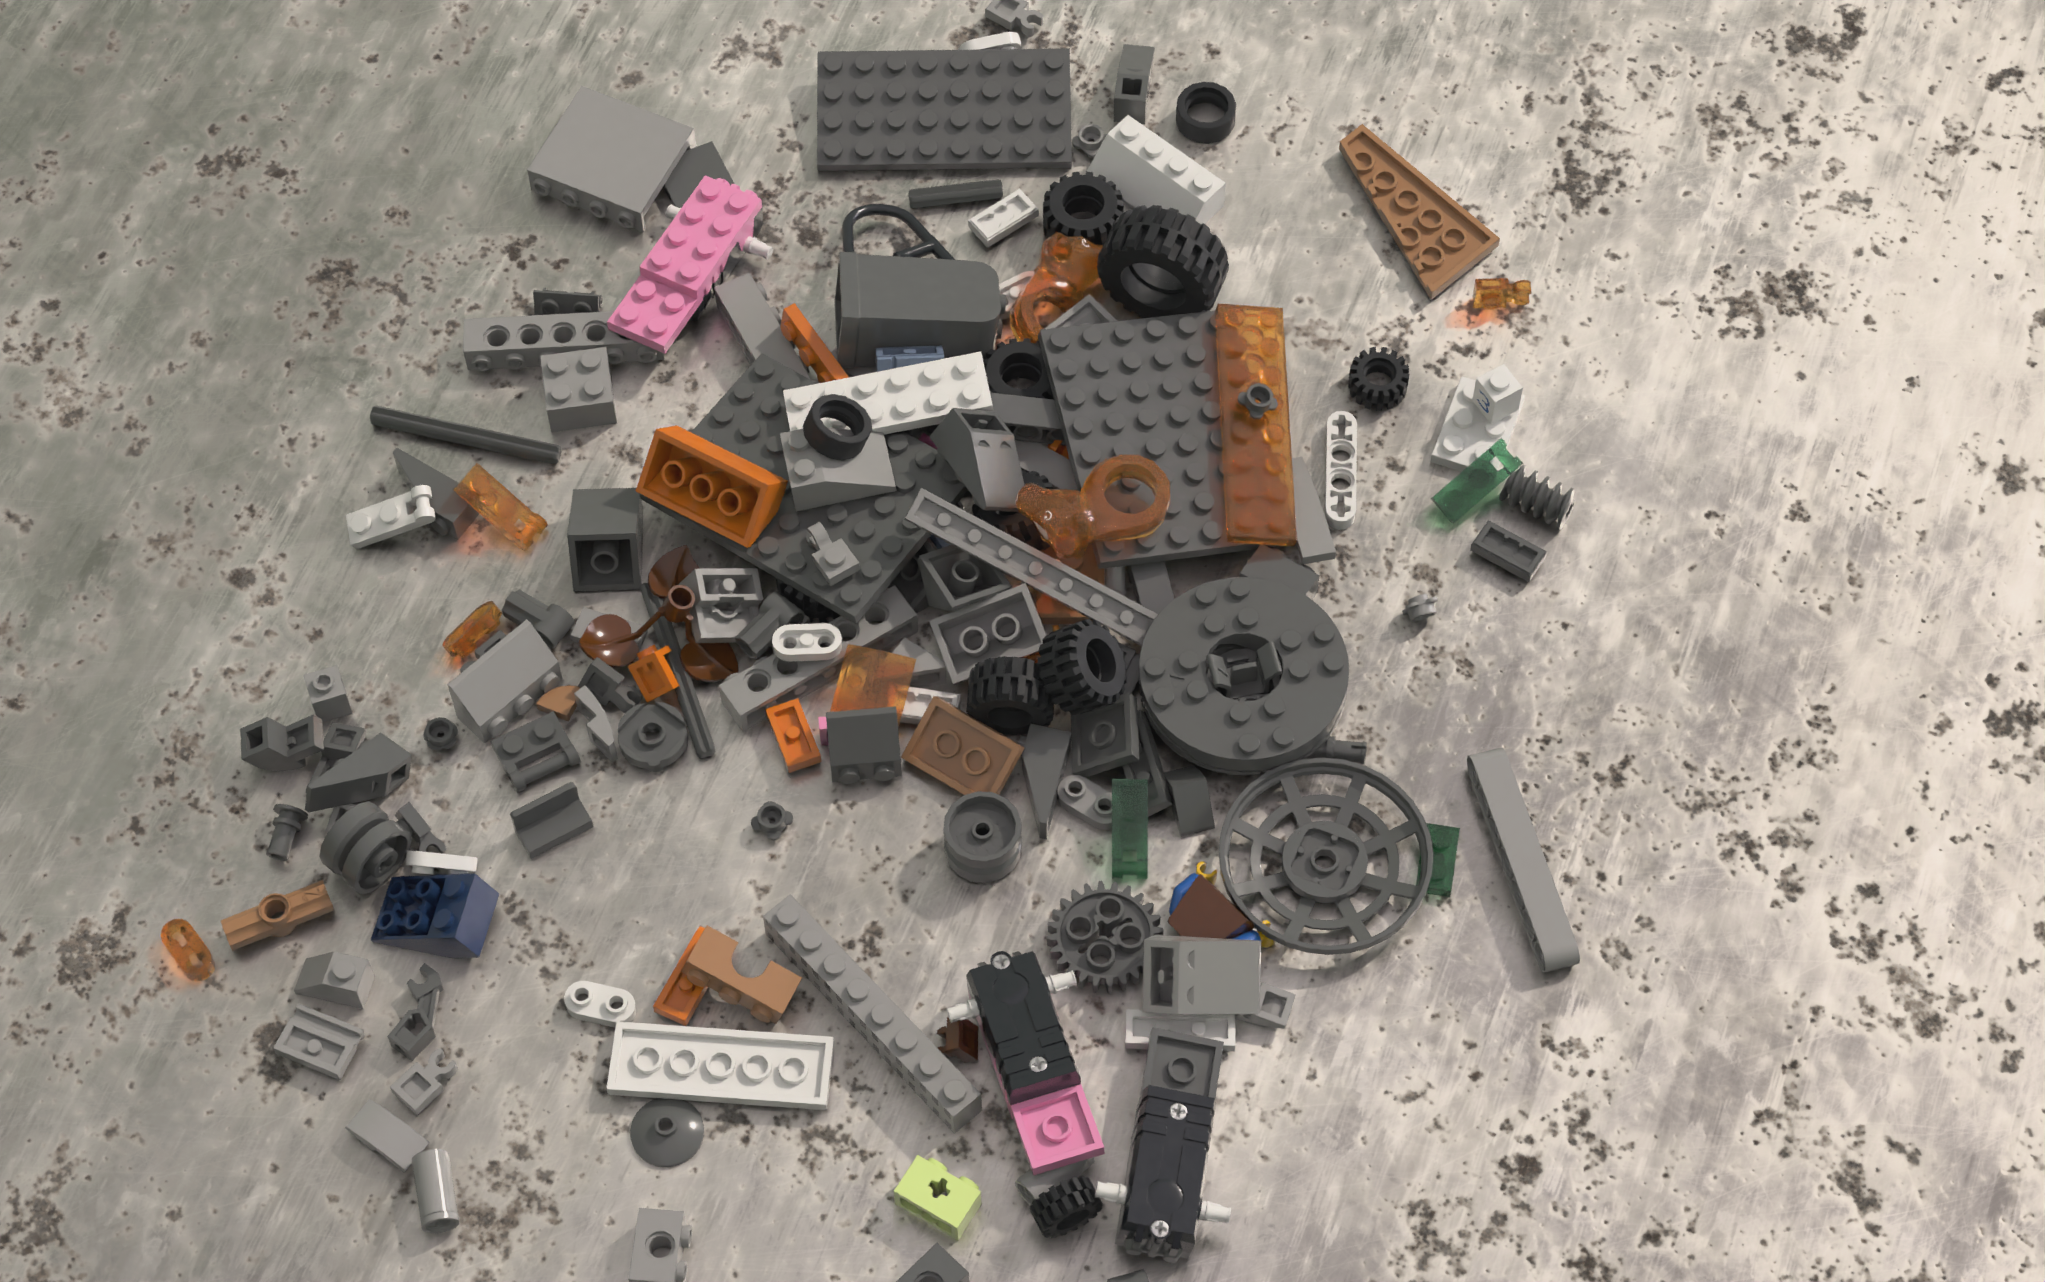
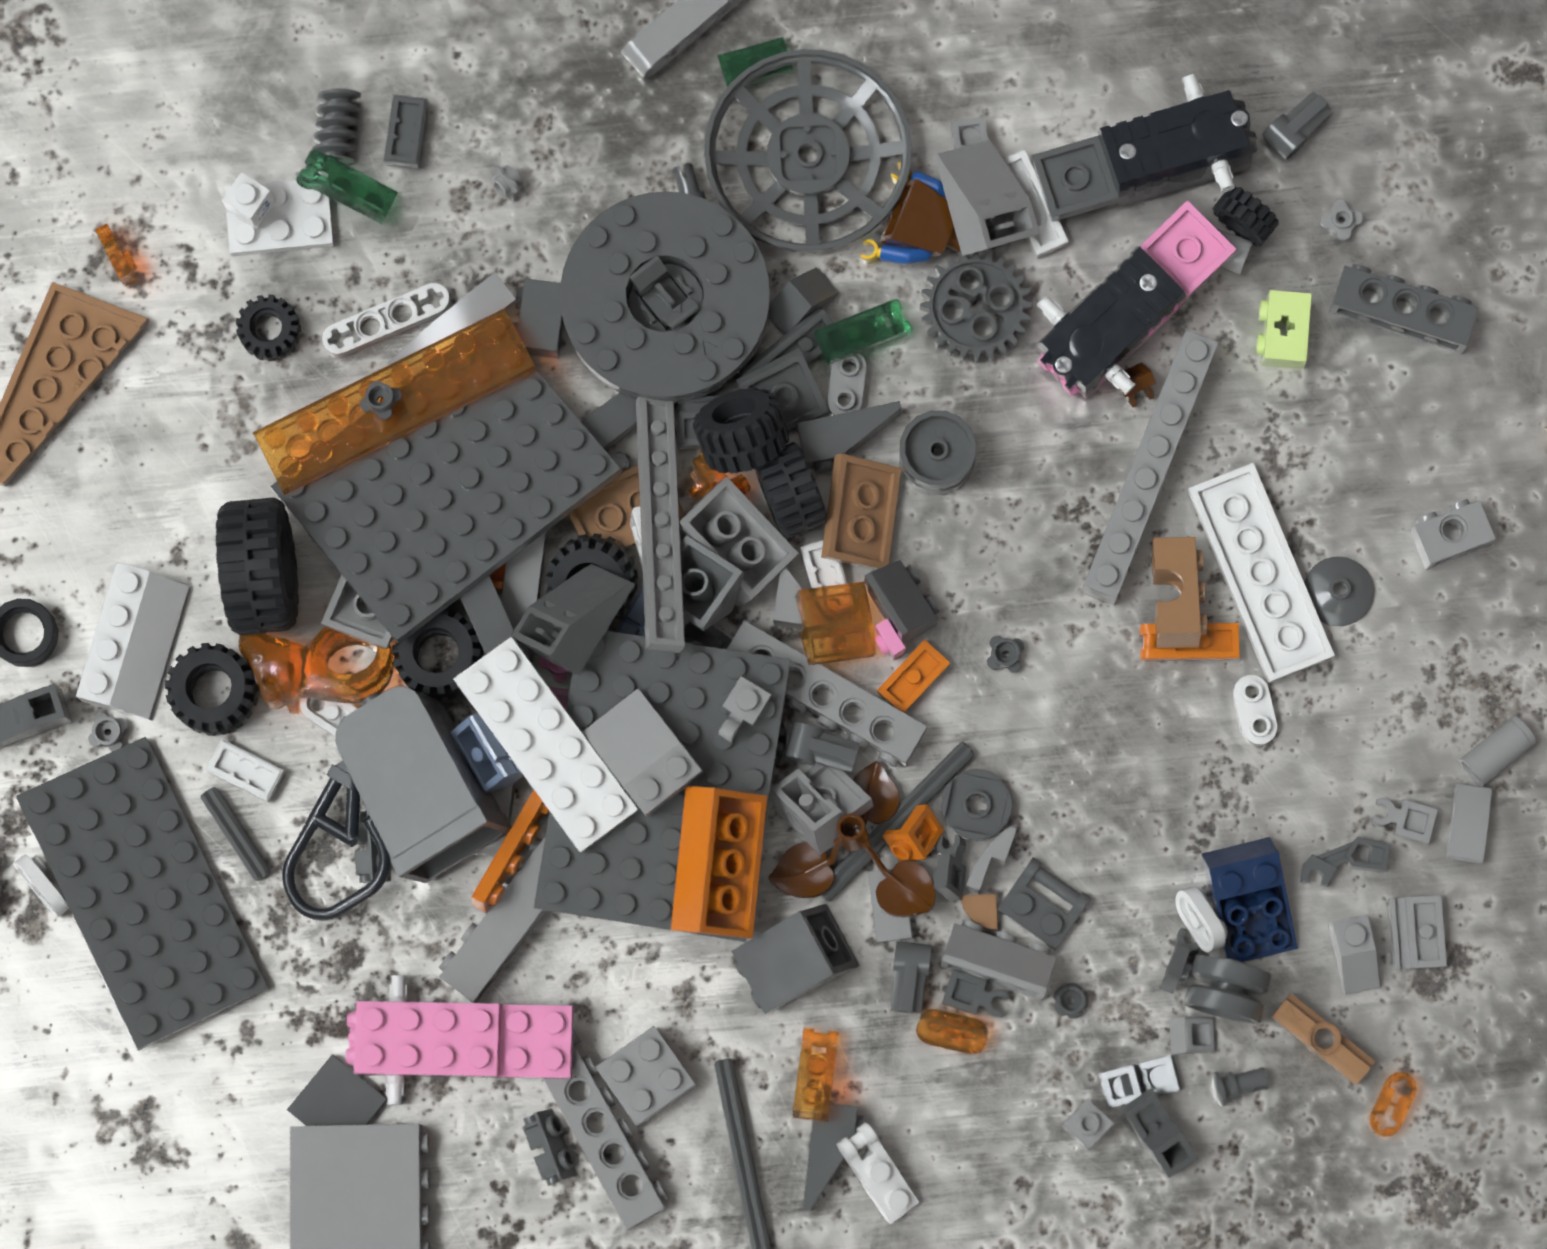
camera: 110 degrees left, 20 degrees up
dark grey slope [305,732,412,813] -> none
dark grey panel [510,782,594,859] -> none
white plate [772,623,842,662] -> none
black tyre [803,394,872,460] -> none
clear orange animal [1016,454,1170,559] -> none

